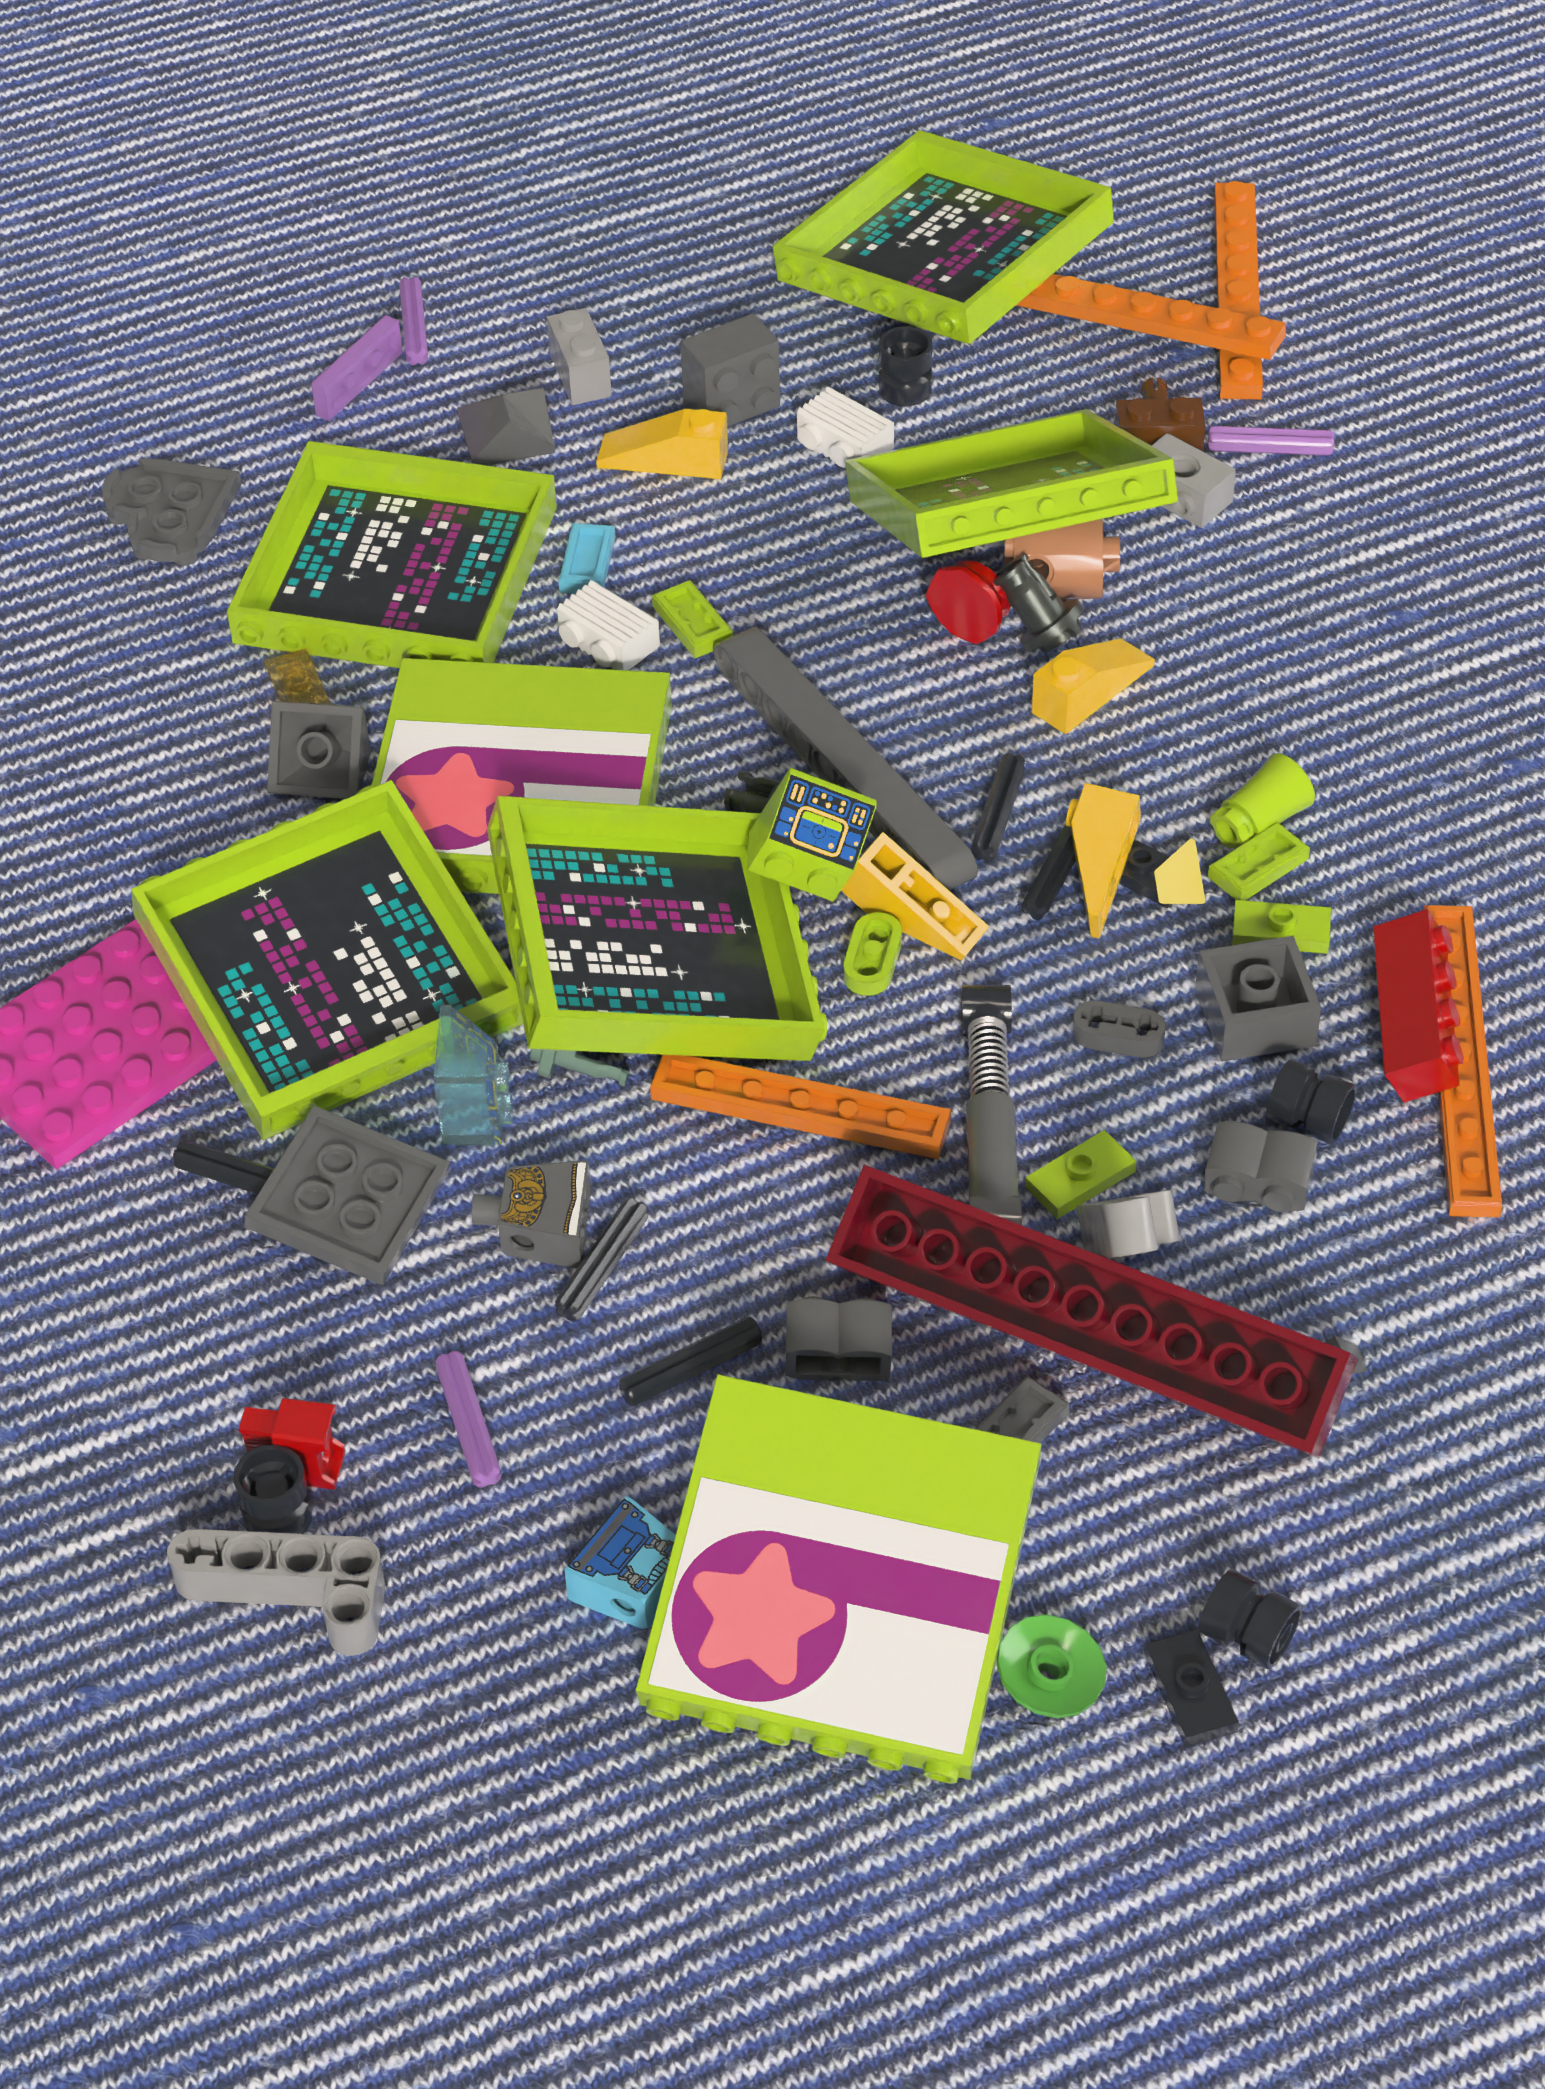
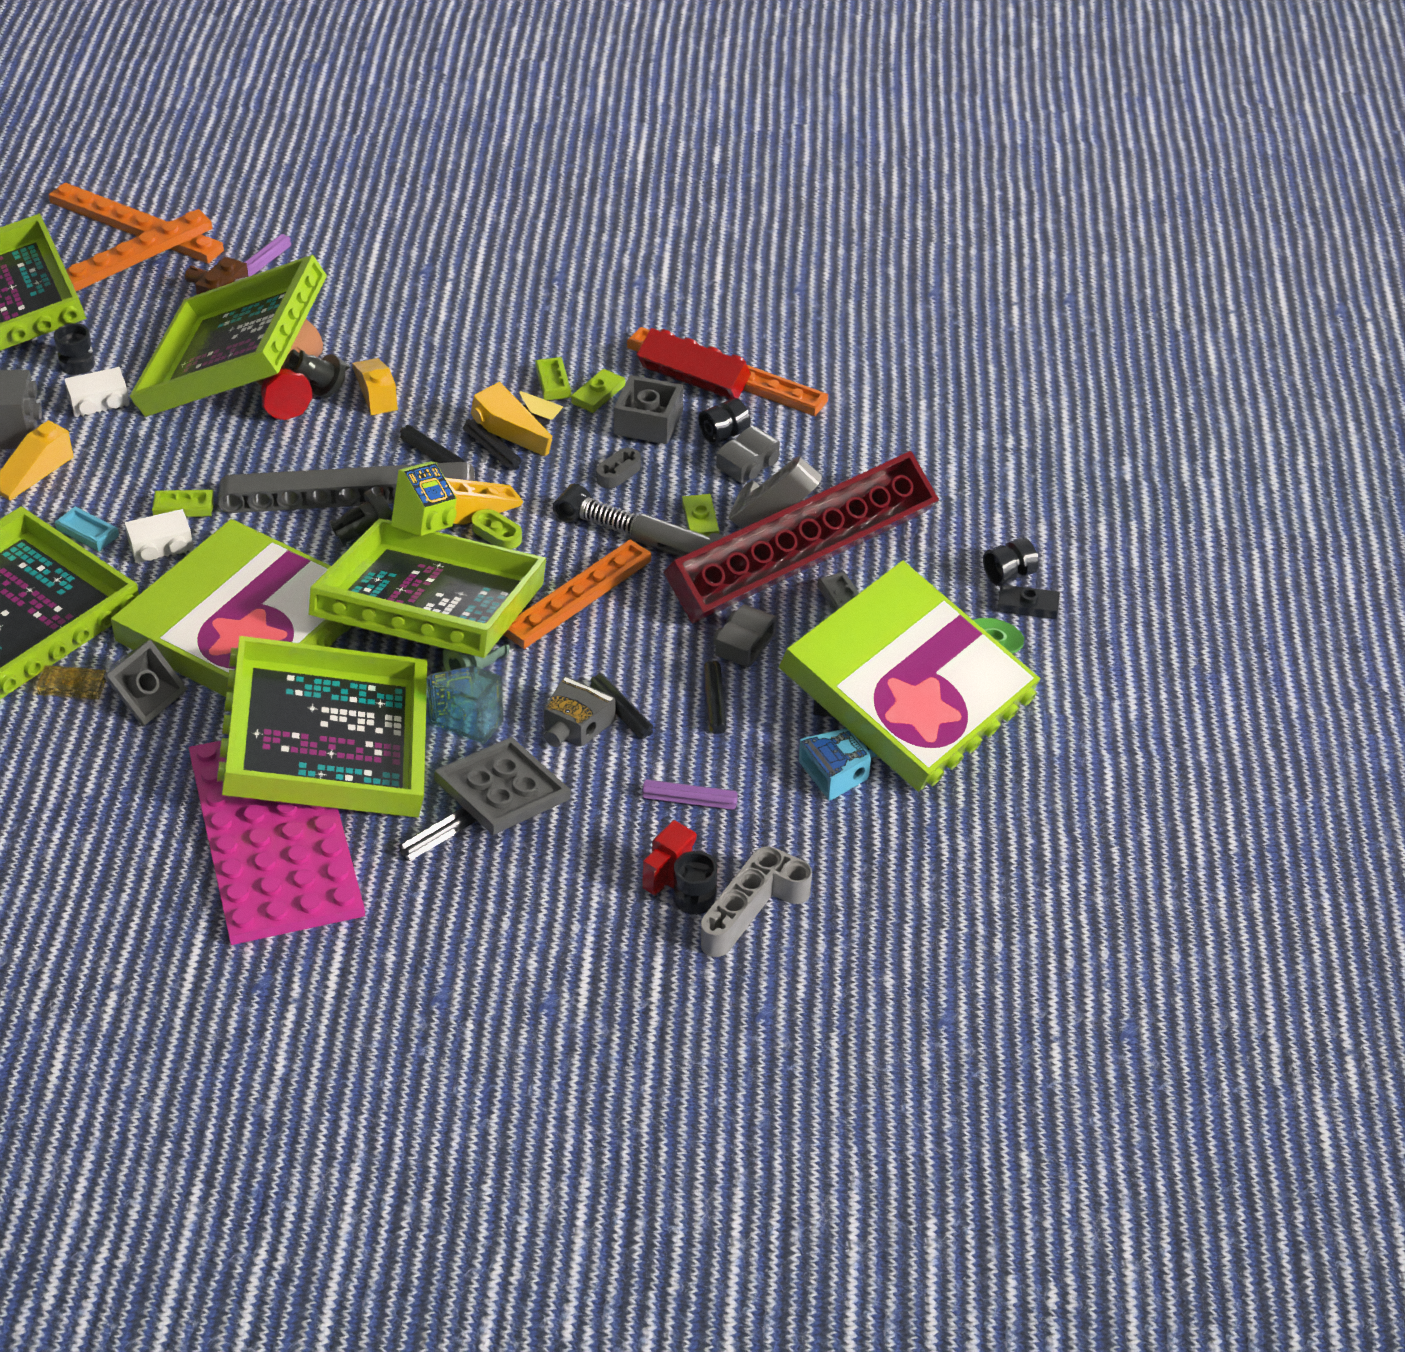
camera: 65 degrees left, 5 degrees down
lime plant [1210,753,1315,849] -> none

